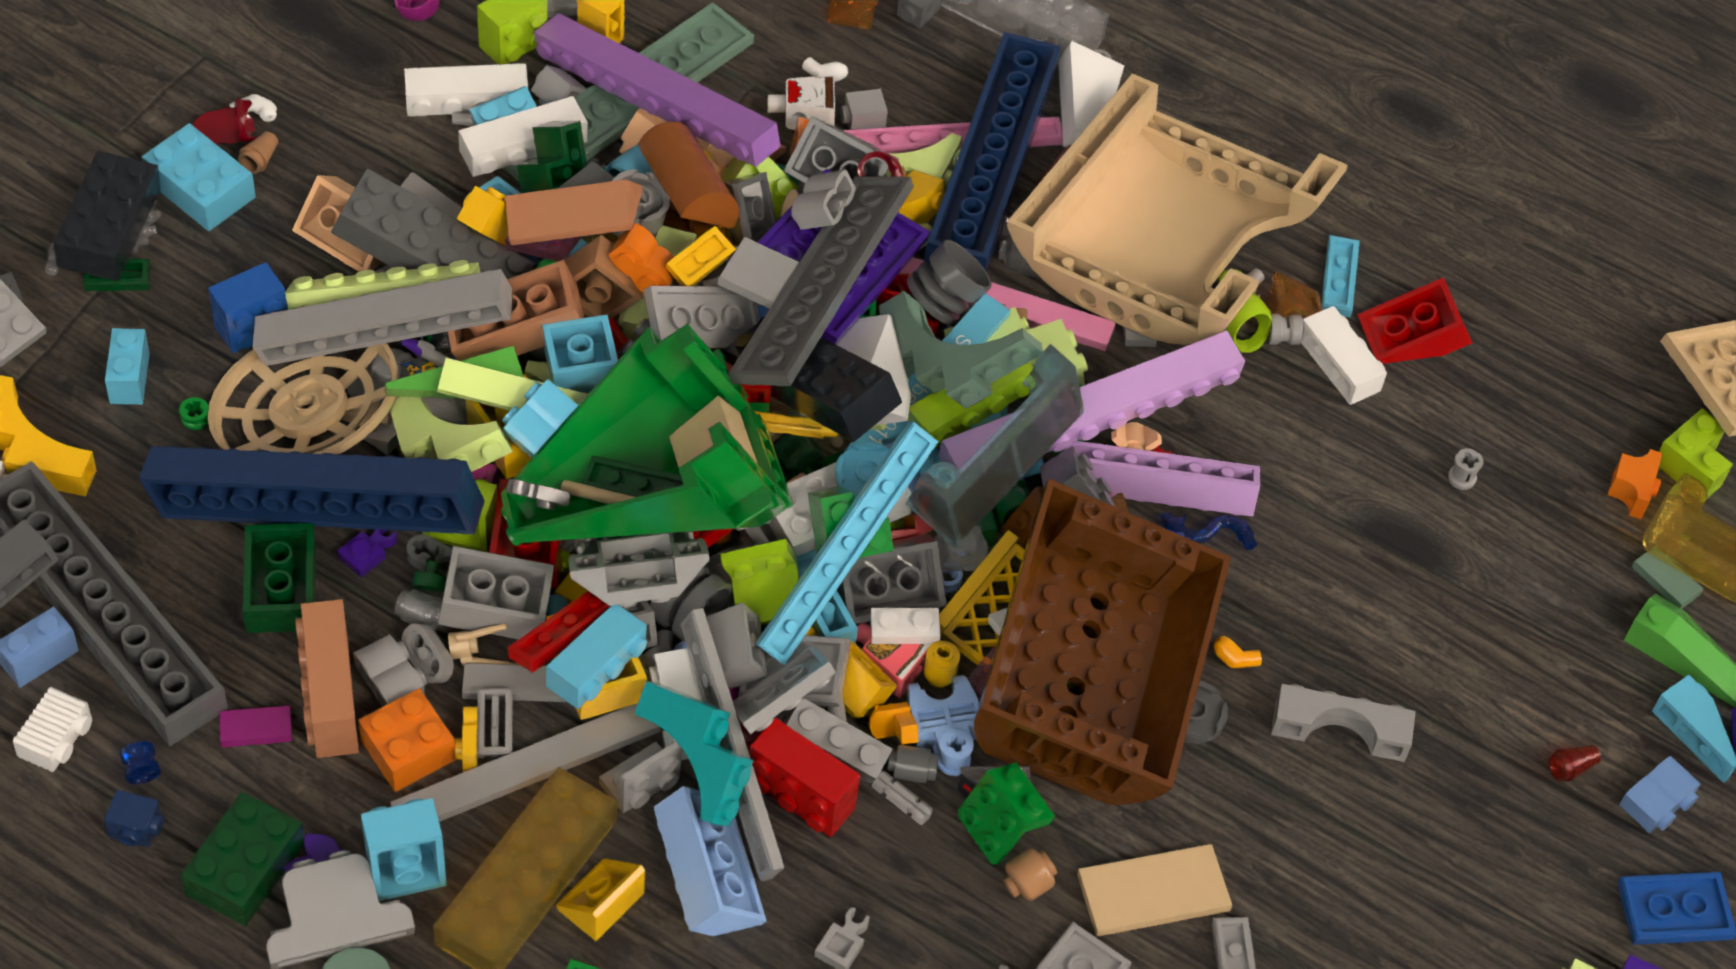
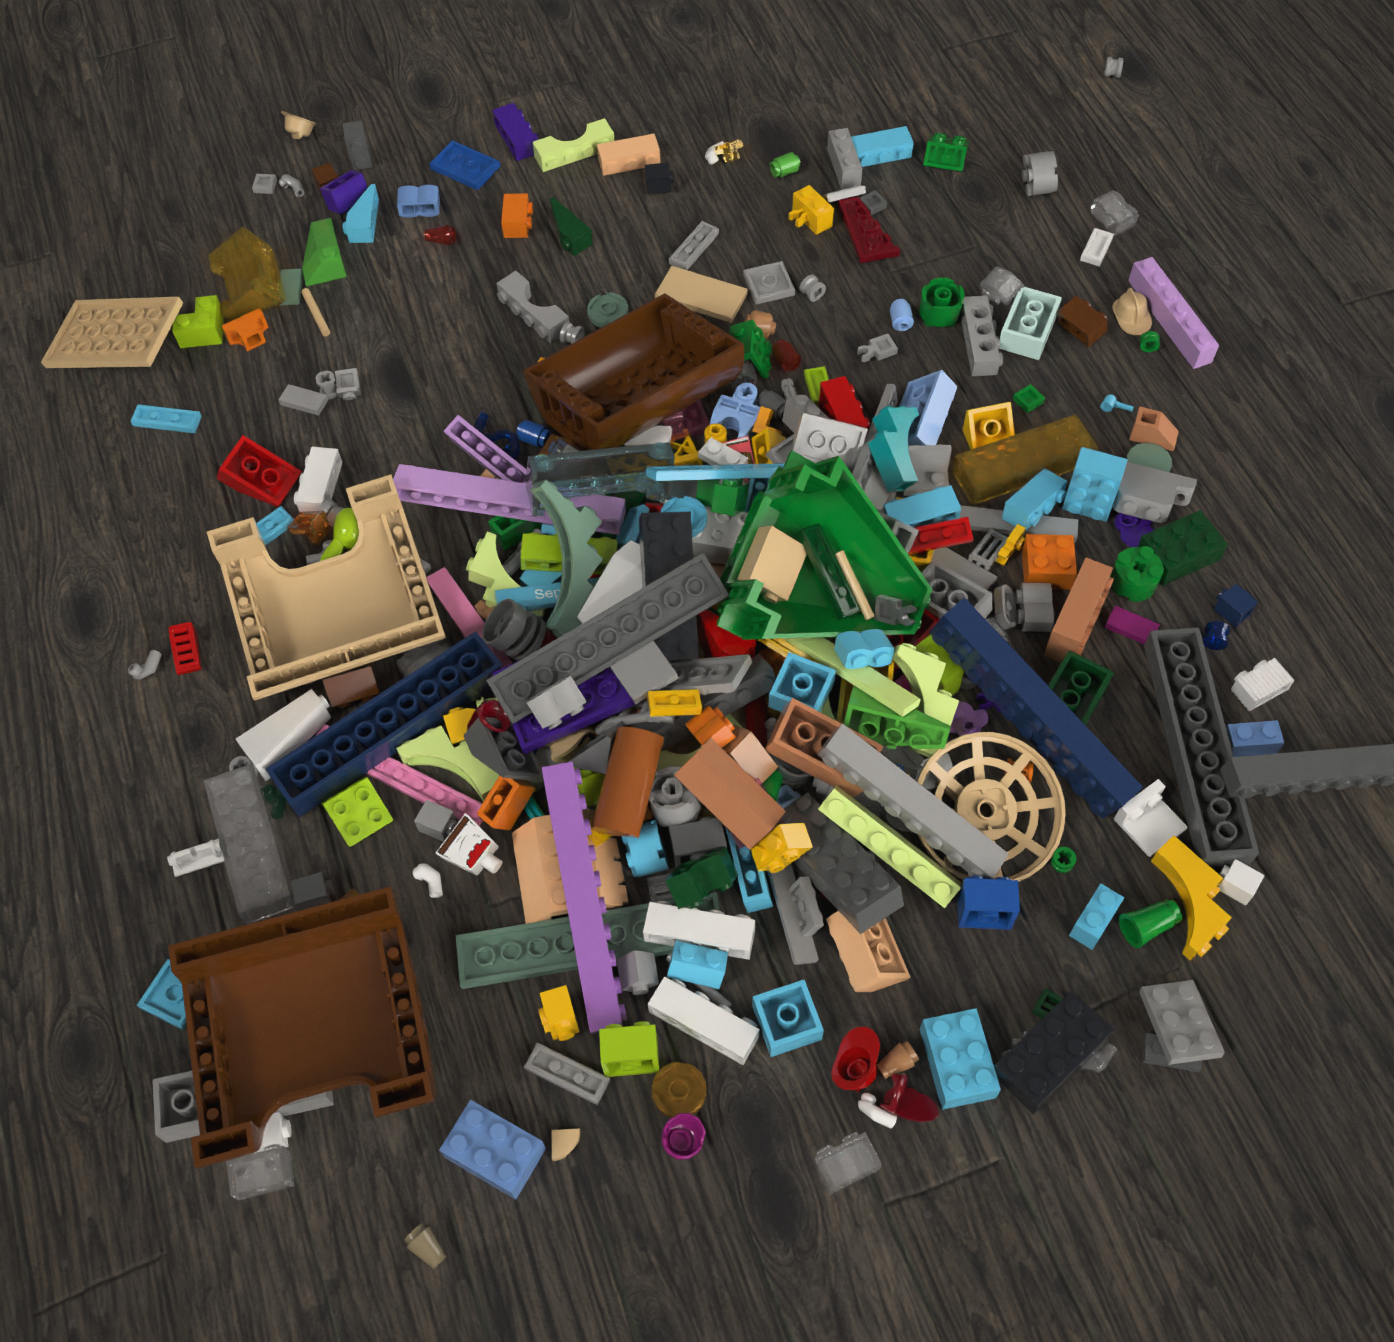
camera: 135 degrees left, 5 degrees up
none -> light grey arm [128,650,162,680]
none -> medium azure tile [131,405,202,433]
none -> red slope [168,622,202,675]
none -> light grey tile [279,384,328,416]
none -> tan bar [301,288,330,336]
none -> lime bracket [321,777,393,847]
none -> light grey bracket [335,368,361,400]
none -> orange brick [501,193,533,238]
none -> dark green slope [550,197,593,256]
none -> light grey wheel [560,322,584,344]
none -> sand green tile [587,292,629,328]
none -> pearl gold tile [652,1062,707,1118]
none -> medium azure brick [752,980,824,1057]
none -> clear red brick [772,340,801,371]
none -> lime tile [804,366,829,407]
none -> clear brick [813,1132,882,1195]
none -> red piece [831,1027,880,1092]
none -> medium azure brick [1002,468,1067,531]
none -> green brick [1110,546,1163,602]
none -> white bracket [1114,779,1187,857]
none -> green plant [1119,899,1182,949]

